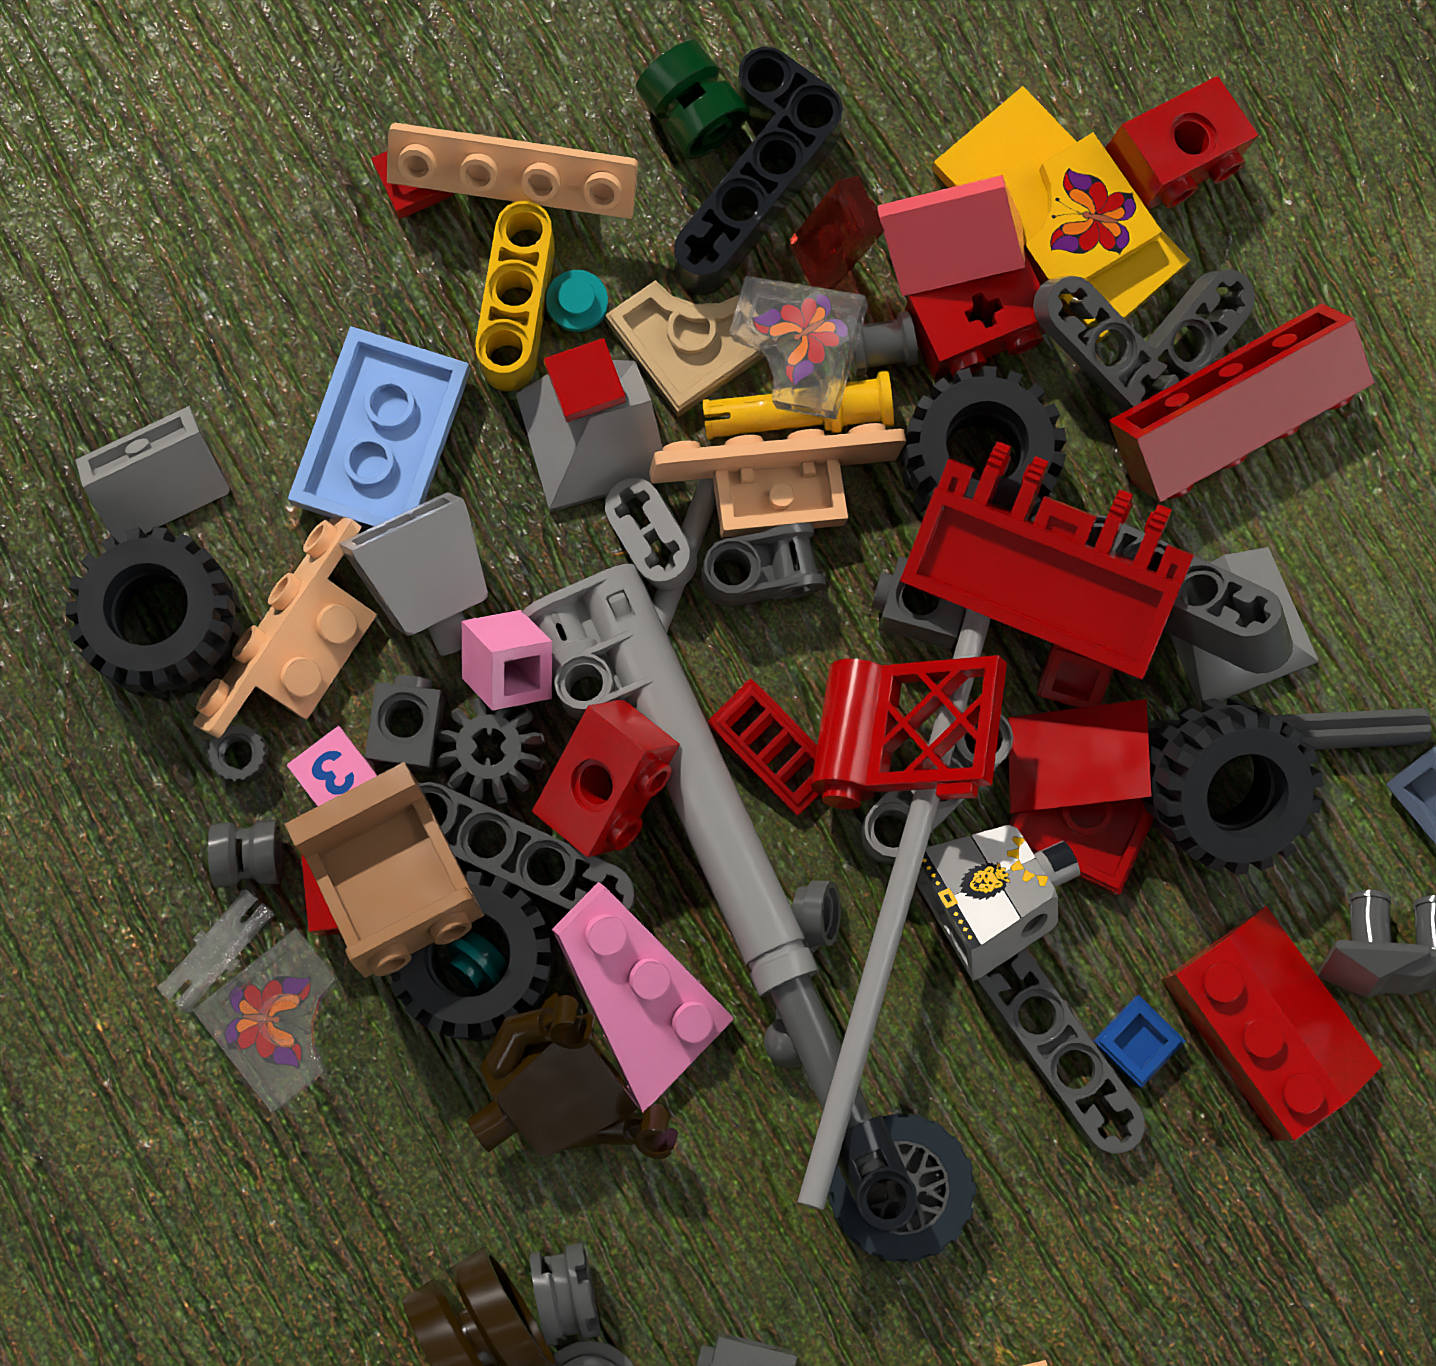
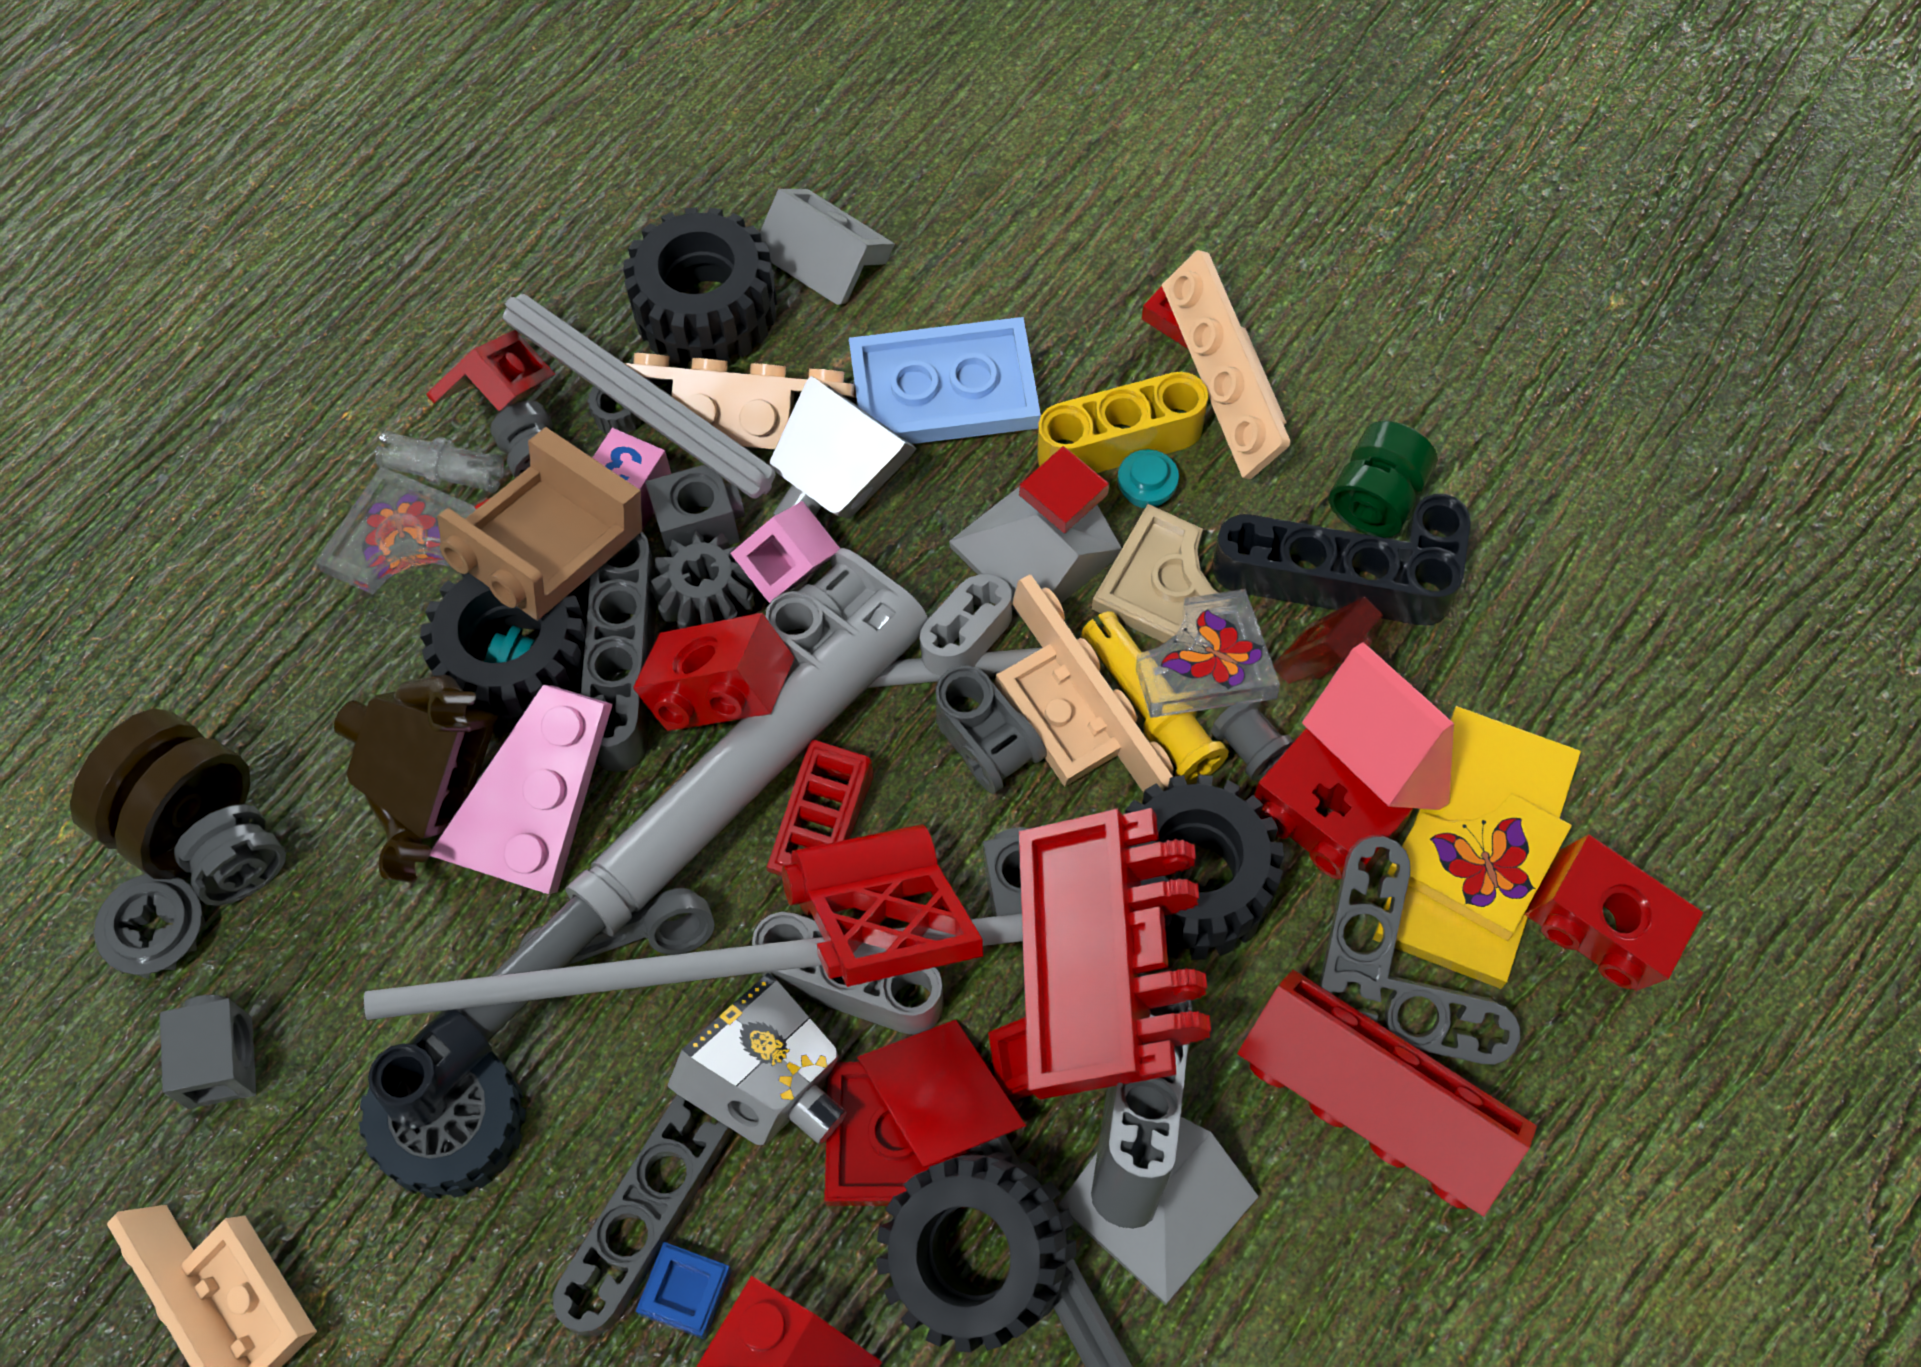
camera: 70 degrees right, 15 degrees down
none -> red panel [426,330,555,412]
none -> light grey axle [503,294,776,498]

